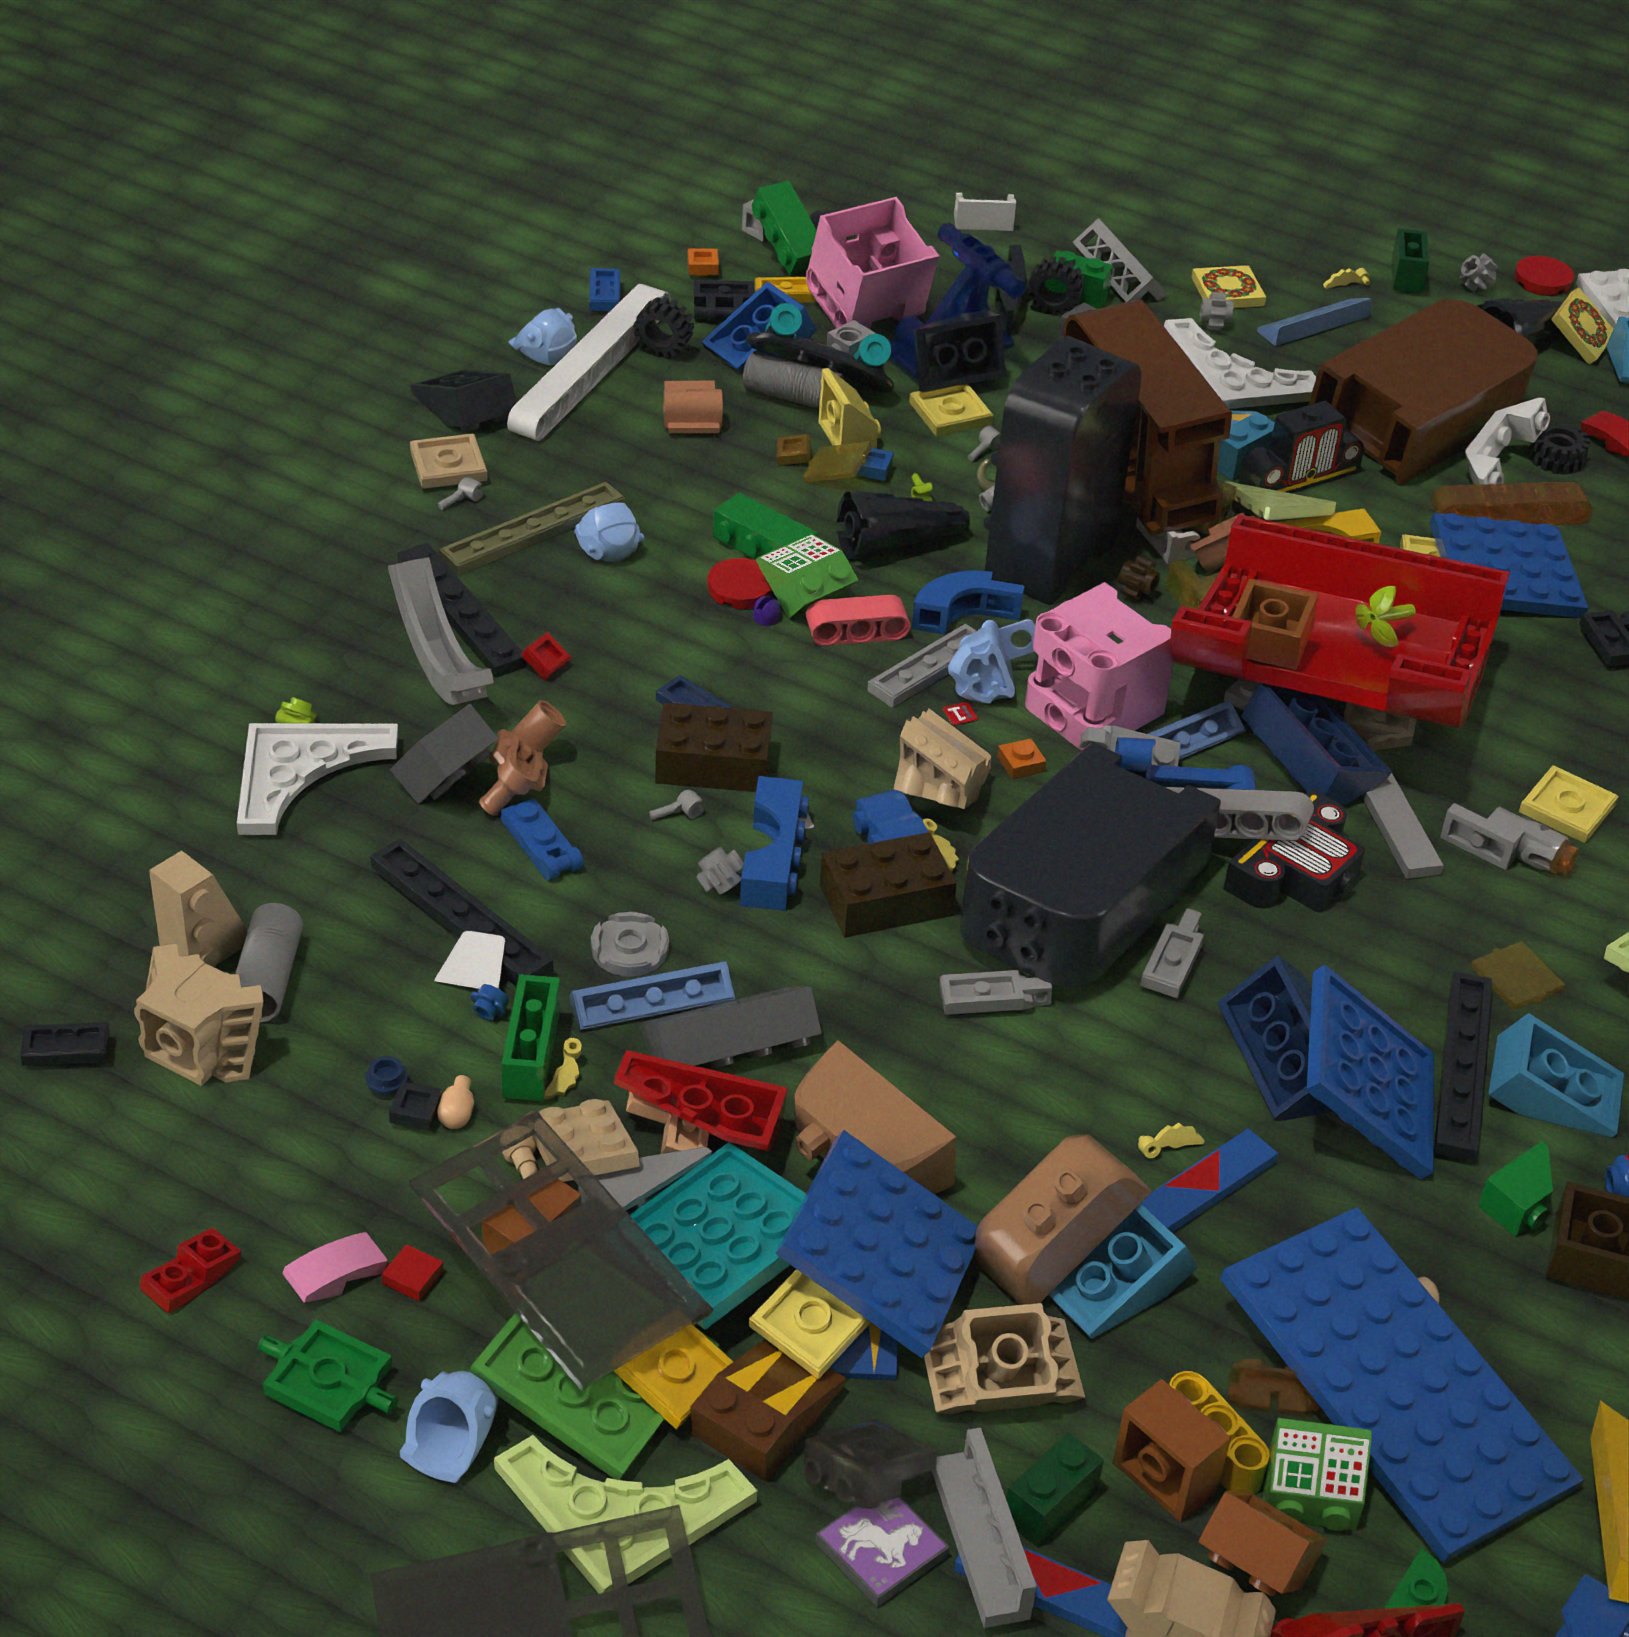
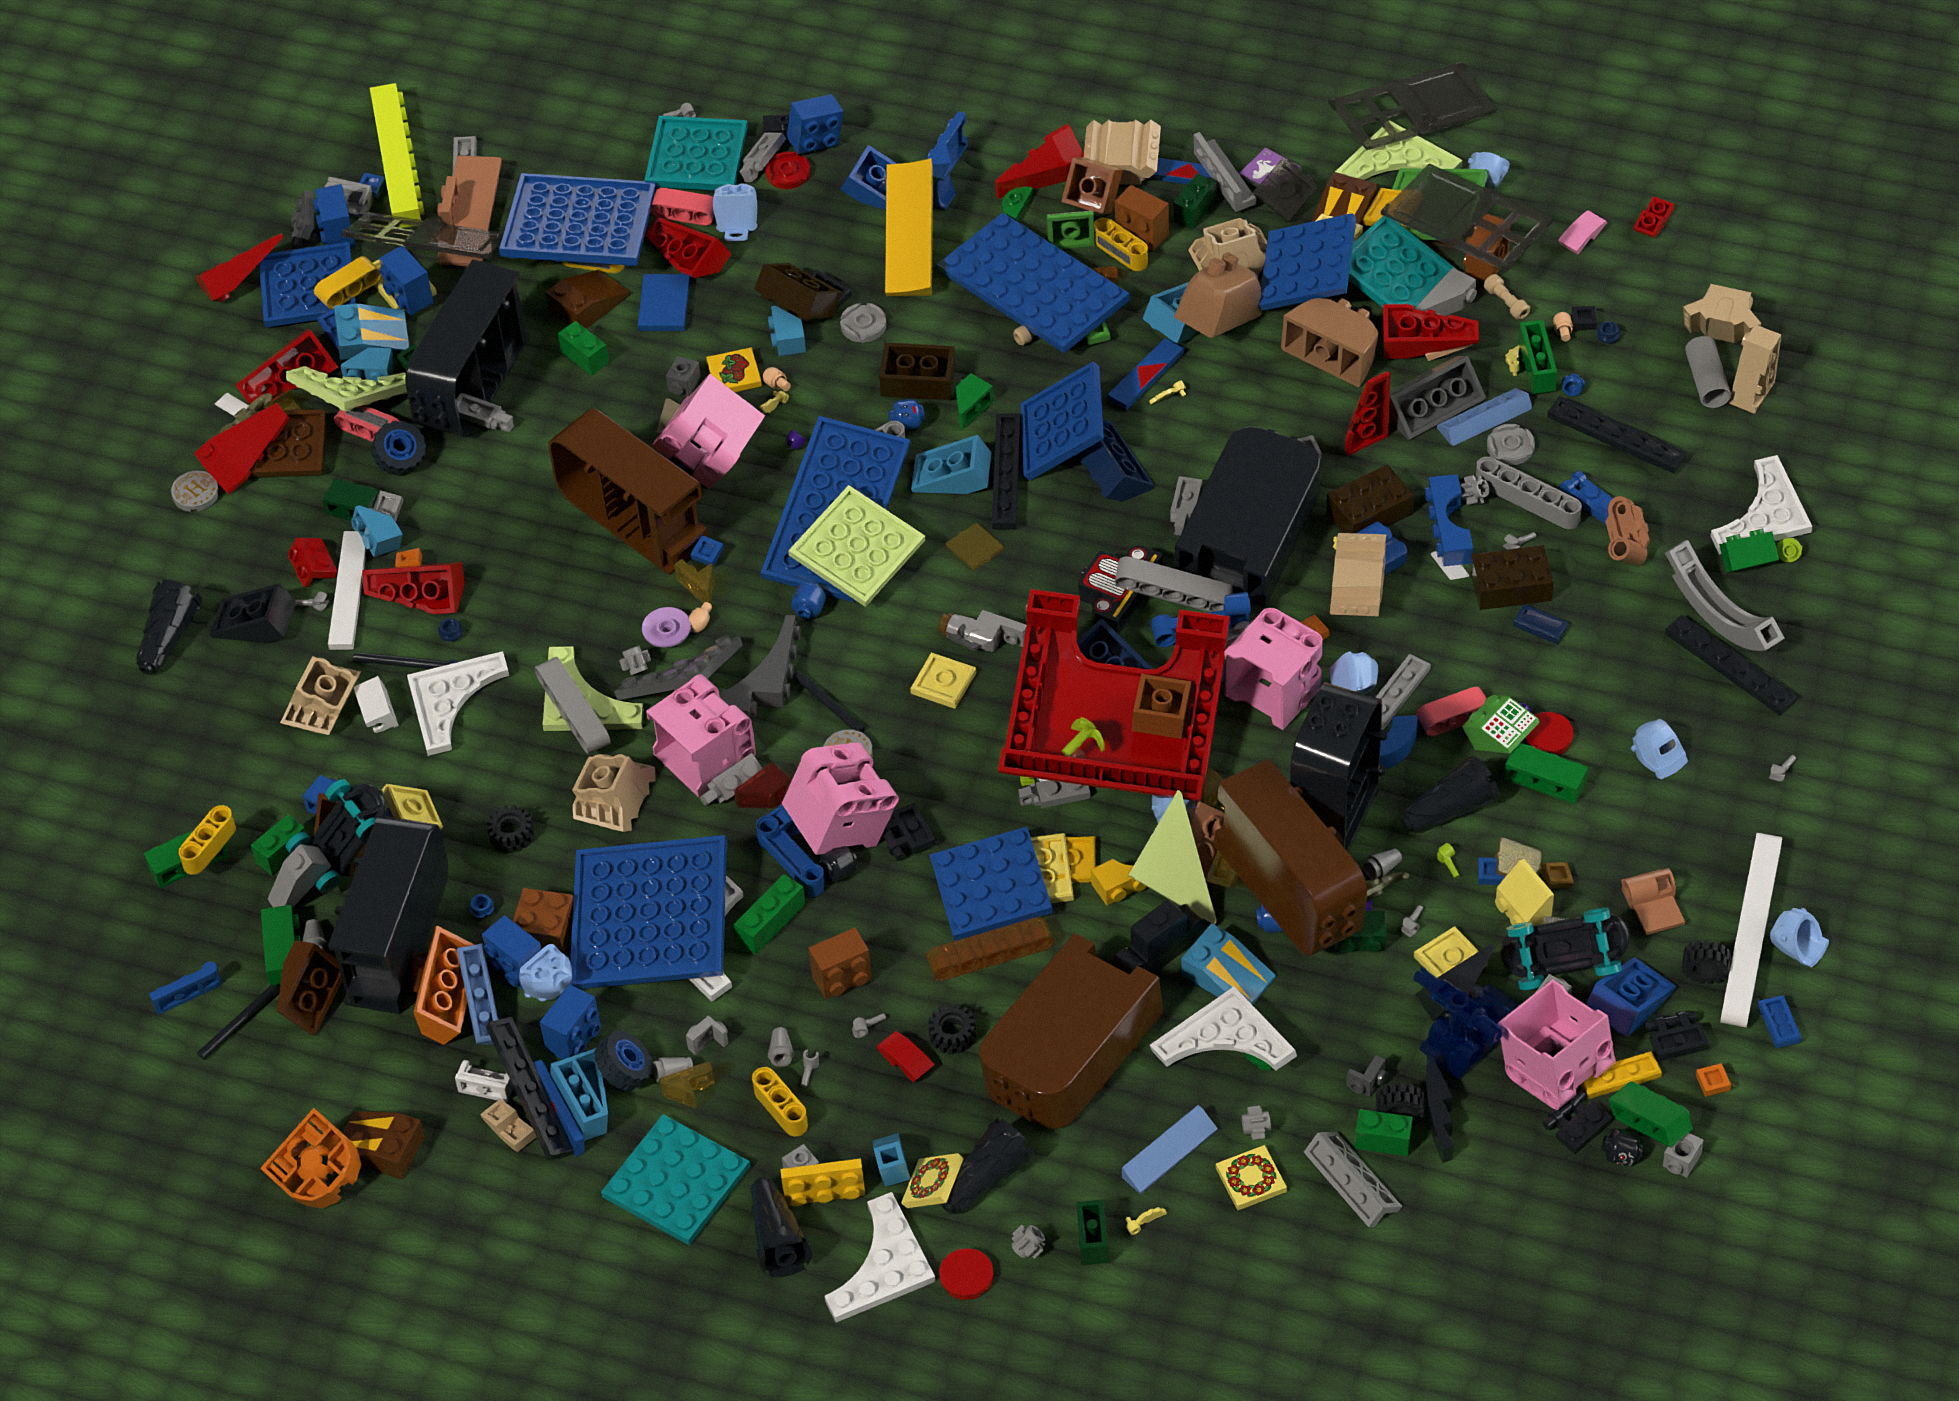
camera: 175 degrees right, 10 degrees up
black plate [20,1022,110,1066] -> none
green plate [258,1319,399,1432] -> none
red tile [382,1244,444,1302] -> none
dark grey brick [390,704,498,804] -> none
black slope [410,369,517,431] -> none
tan plate [410,433,487,489] -> none
white sticker [434,931,505,989] -> none
olive tile [439,482,625,576] -> none
red tile [521,632,572,680] -> none
tan plate [527,1099,640,1182] -> none
white hinge [954,193,1016,231] -> none
white slope [1465,397,1550,503] -> none
none -> red wedge [1345,371,1390,456]
none -> light grey beam [1476,457,1581,529]
none -> green brick [1719,529,1779,573]

